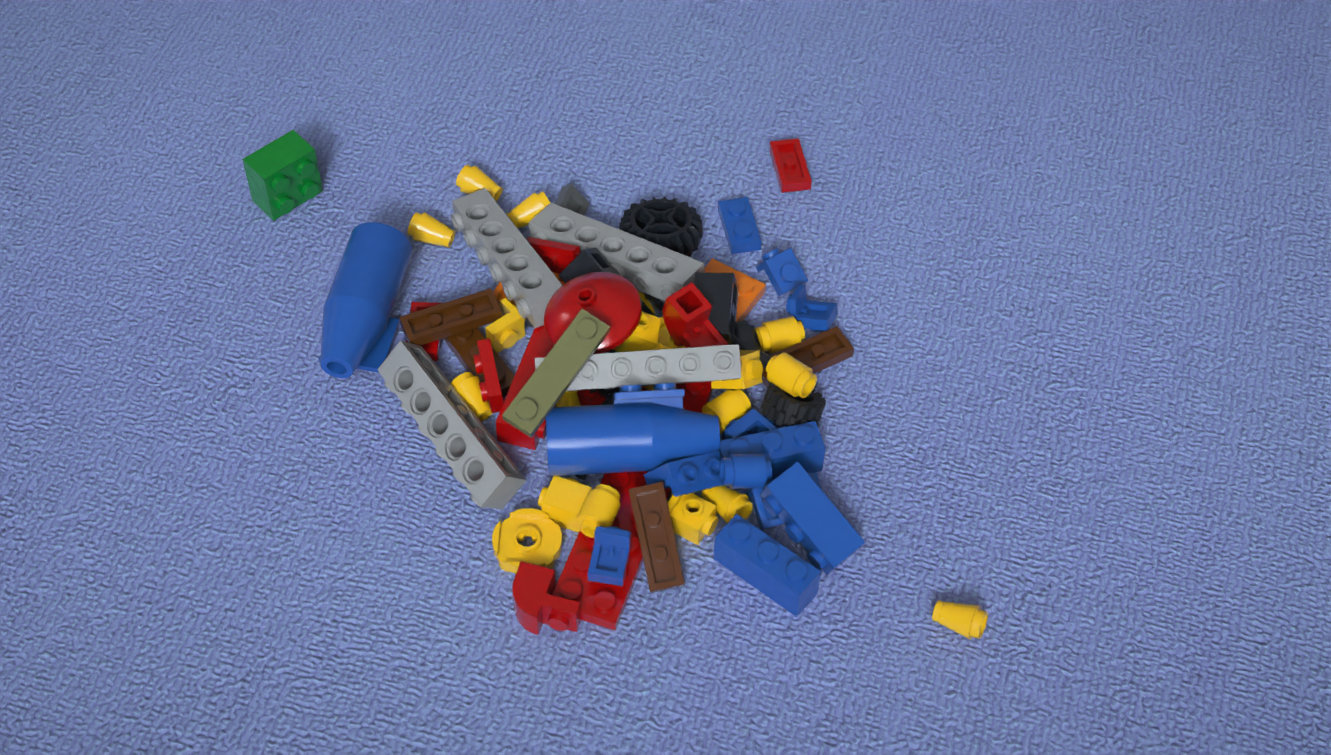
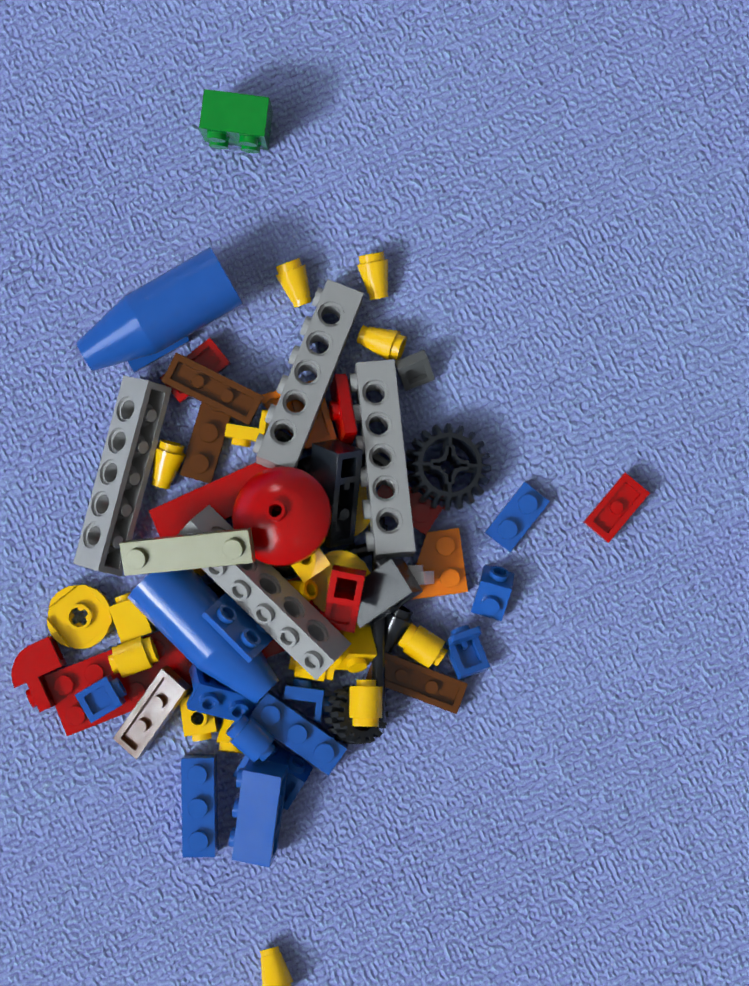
camera: 55 degrees right, 35 degrees up
red plate [473,338,503,413] -> none

